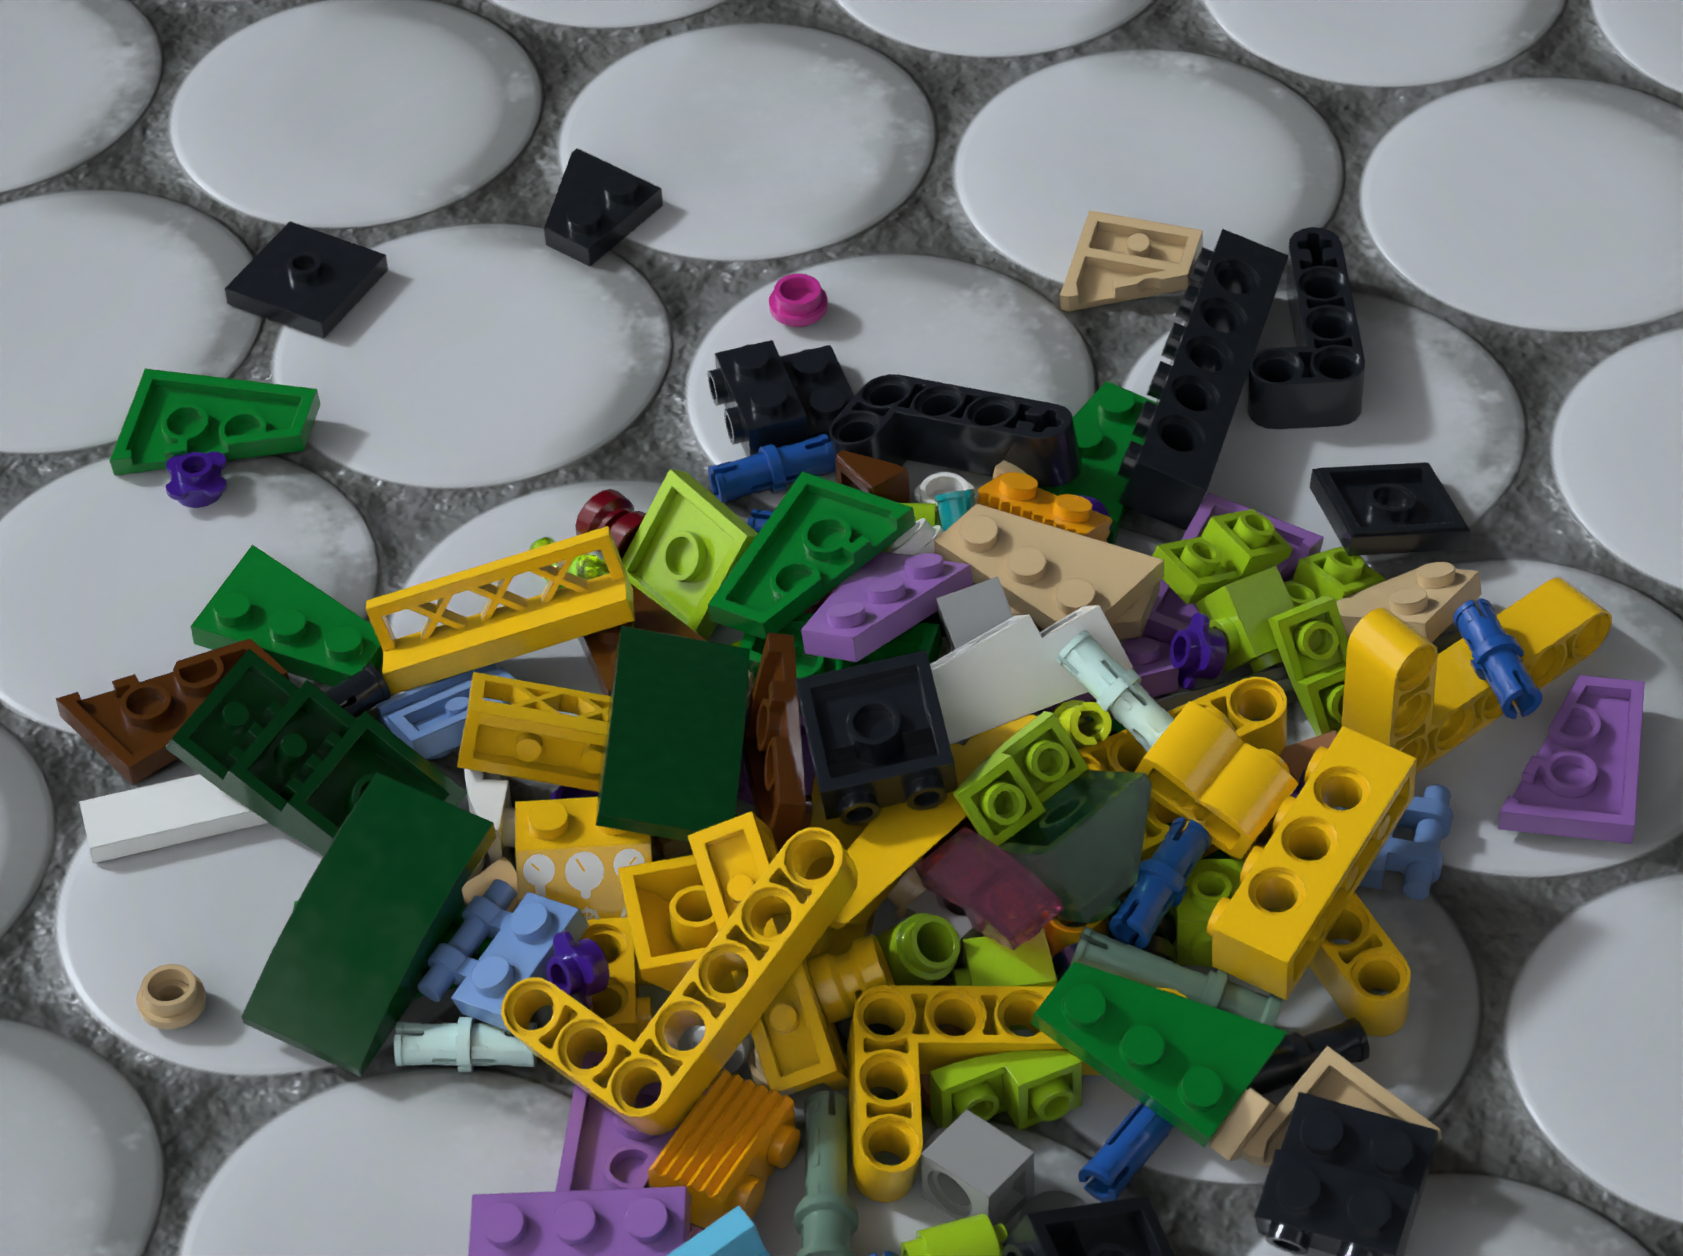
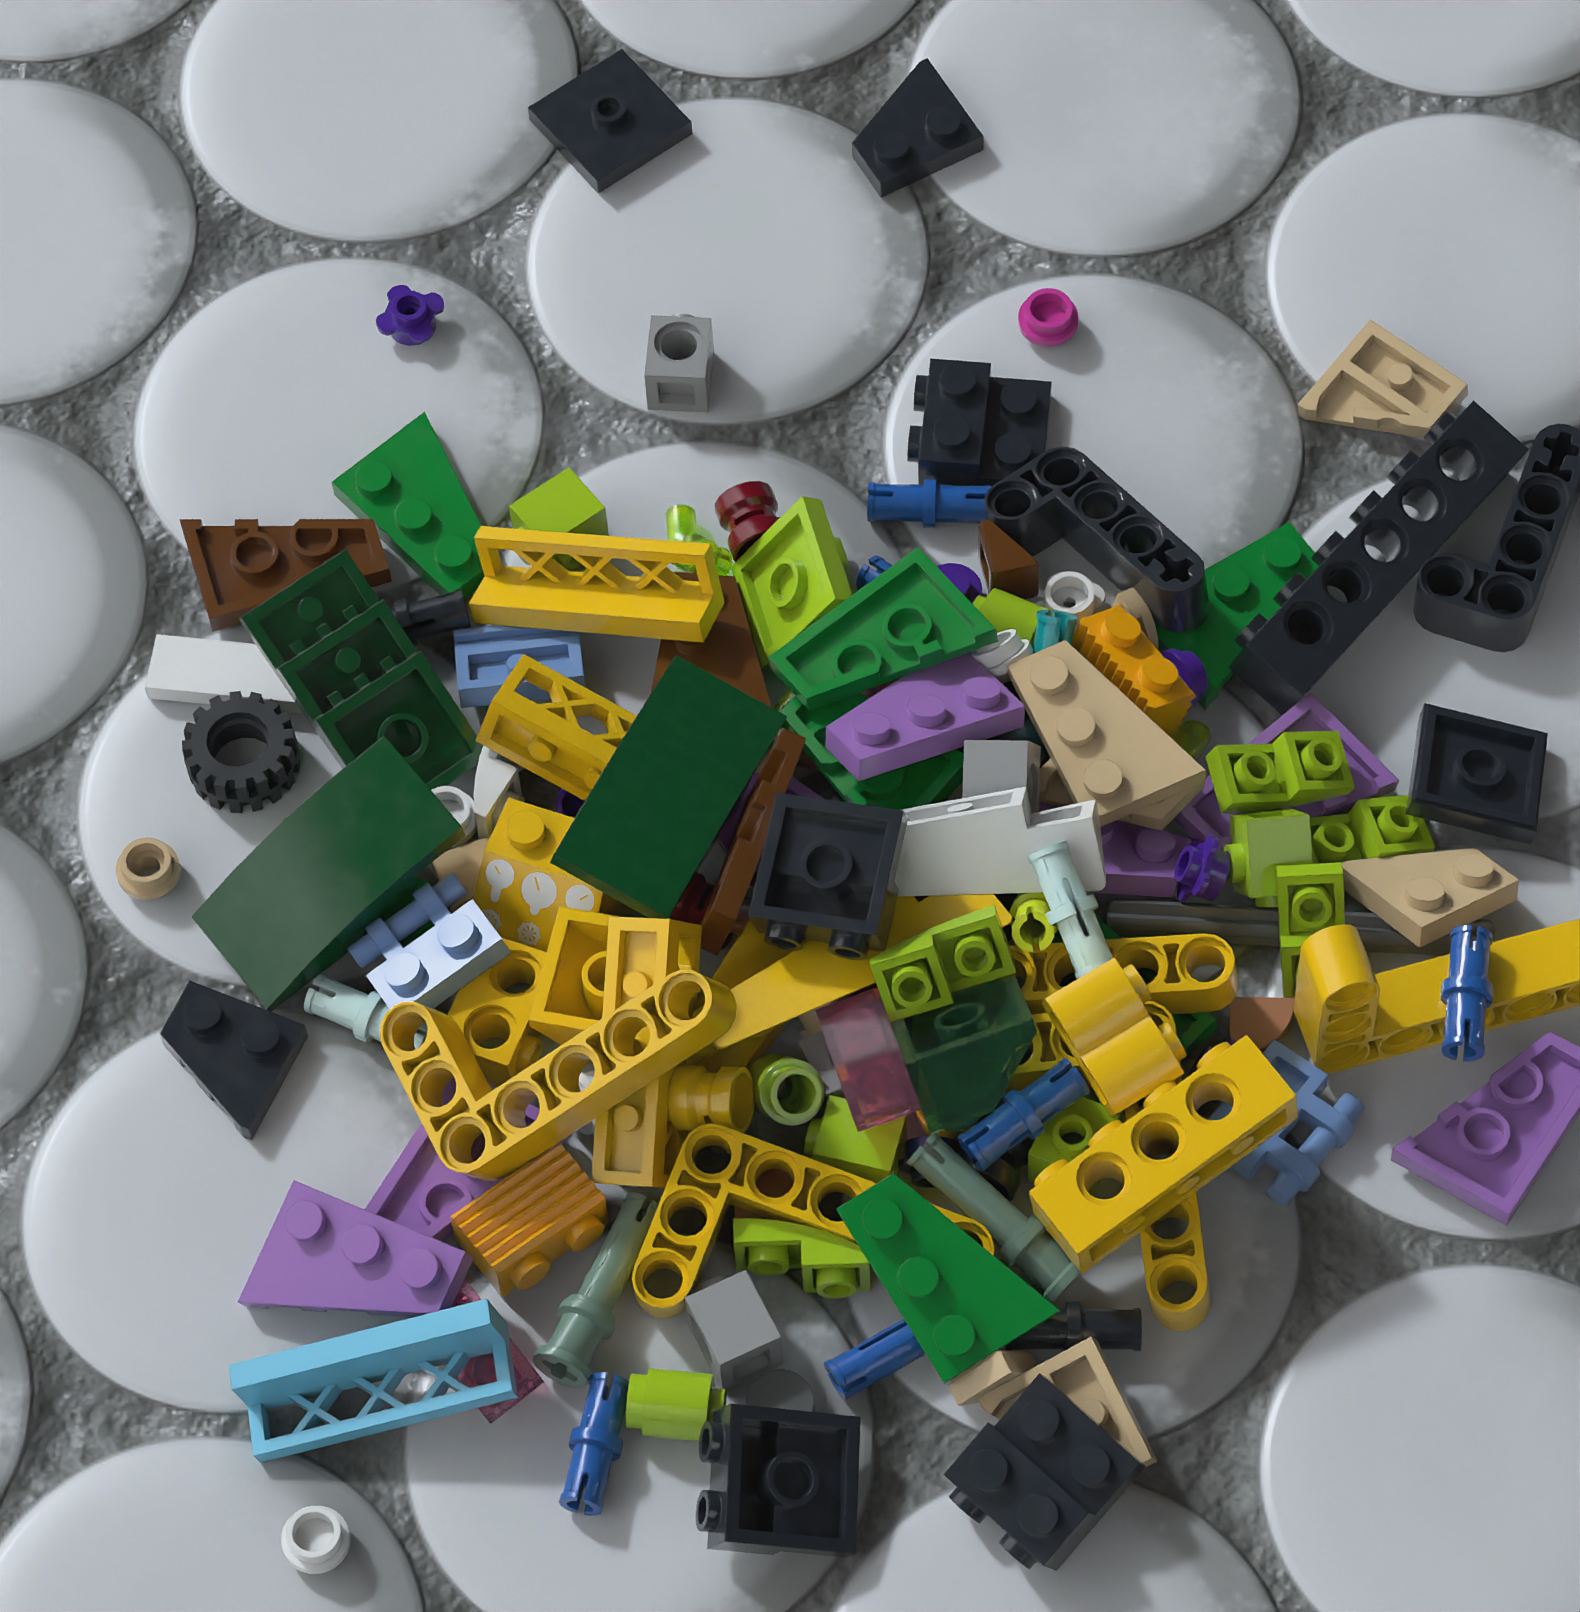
camera: 25 degrees right, 15 degrees up
green wing [109,368,321,476] -> none
dark purple plate [546,931,609,1010] -> none
none -> black wing [160,980,308,1140]
none -> black tyre [182,691,300,813]
none -> lime brick [509,467,609,569]
none -> light grey brick [644,314,714,413]

